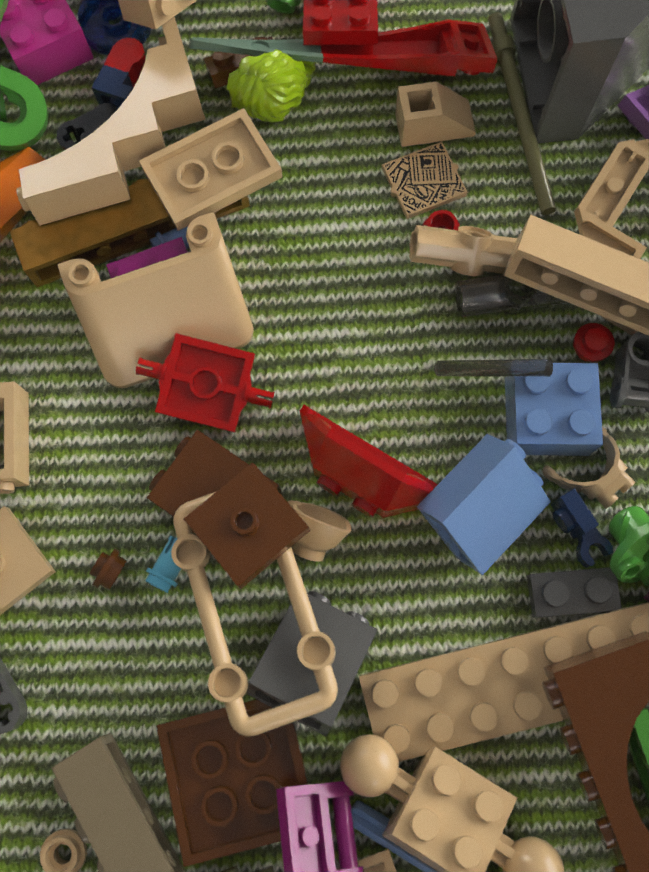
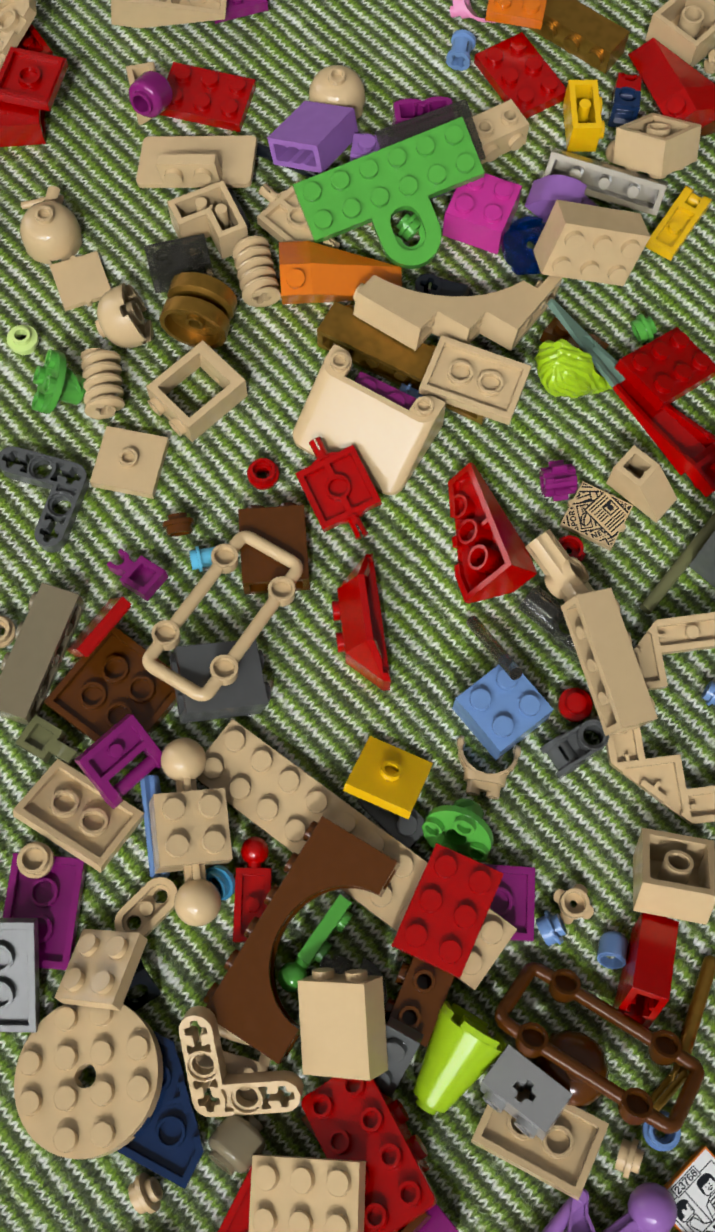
camera: 45 degrees right, 5 degrees down
leg [92,38,146,108] -> none
reddish brown plate [184,462,311,589] -> none
tan piece [288,500,352,562] -> none
medium blue brick [417,434,551,575] -> none
dark blue plate [551,488,614,568] -> none
none -> red tile [66,596,131,657]
none -> magenta plate [106,549,168,601]
none -> dark azure plate [206,865,235,900]
none -> red plate [233,836,272,943]
none -> red plate [247,458,279,490]
none -> yellow plate [343,736,433,819]
none -> red wedge [448,462,537,604]
none -> magenta gear [539,460,578,502]

